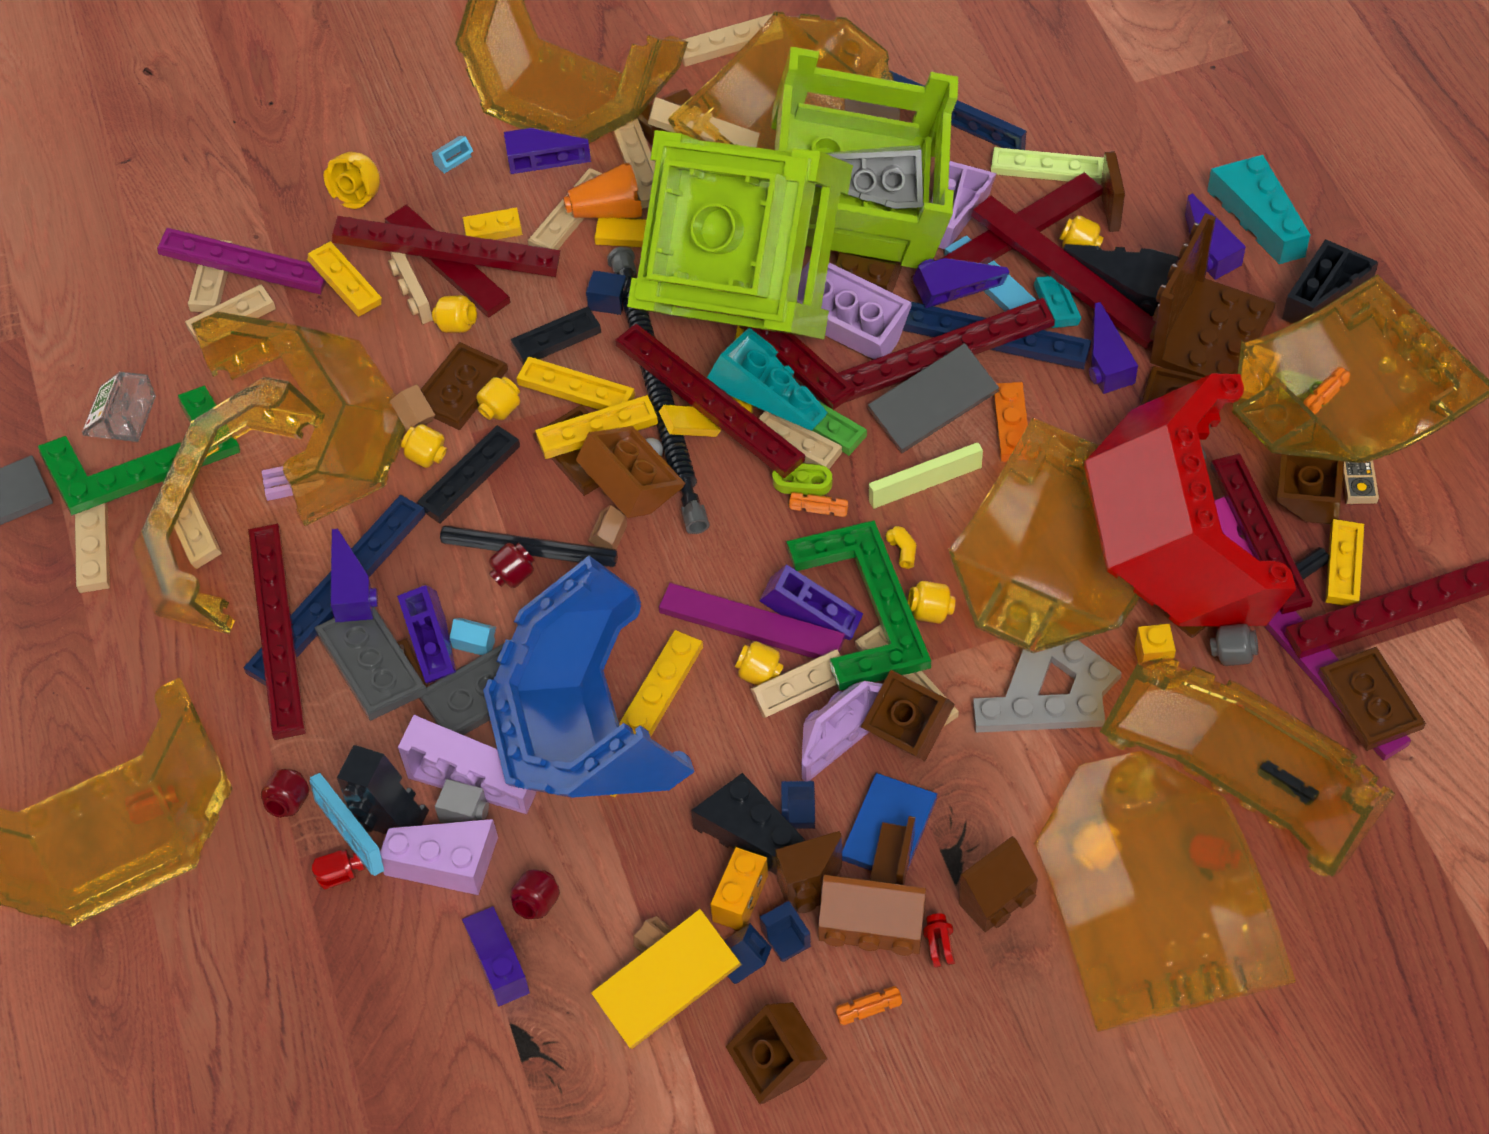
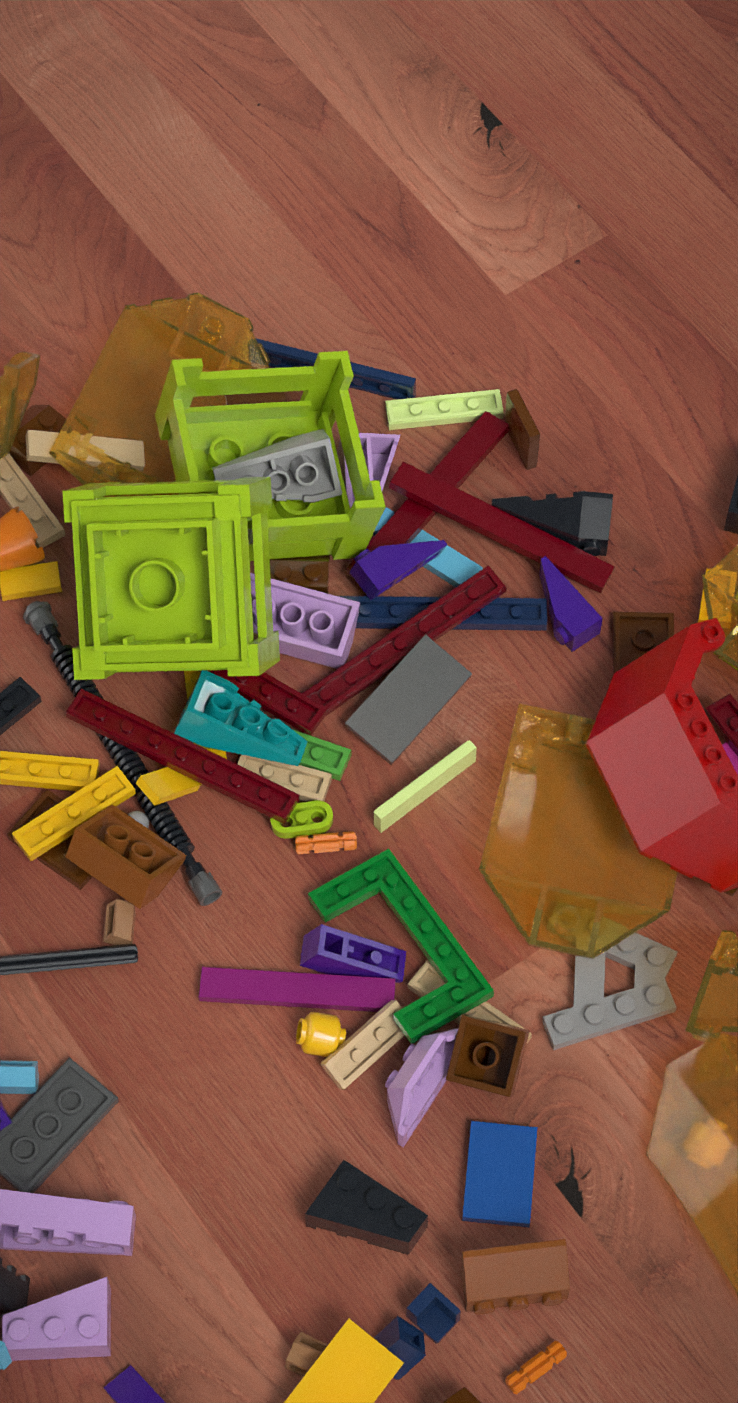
camera: 20 degrees left, 5 degrees up
light grey brick [435,779,489,823] -> none
blue windscreen [483,556,695,798] -> none
dark red head [489,543,535,588] -> none
dark red head [510,869,560,919] -> none
dark blue panel [586,270,626,315] -> none
yellow plate [610,630,703,797] -> none
tan plate [676,13,784,67] -> none
light orange brick [710,847,768,931] -> none
reddish brown slope [775,831,842,913] -> none
dark blue panel [781,781,815,829] -> none
reddish brown panel [870,816,916,885] -> none
yellow arm [886,526,917,569] -> none
yellow head [907,581,955,624] -> none
red arm [923,913,955,968] -> none
reddish brown slope [959,836,1038,932] -> none
orange plate [993,382,1031,462] -> none
teal plate [1033,276,1081,328] -> none
yellow head [1059,216,1104,248] -> none
yellow brick [1135,624,1176,674] -> none
reddish brown bracket [1150,213,1276,377] -> none
dark purple slope [1185,193,1246,280] -> none
teal wedge [1207,155,1311,264] -> none

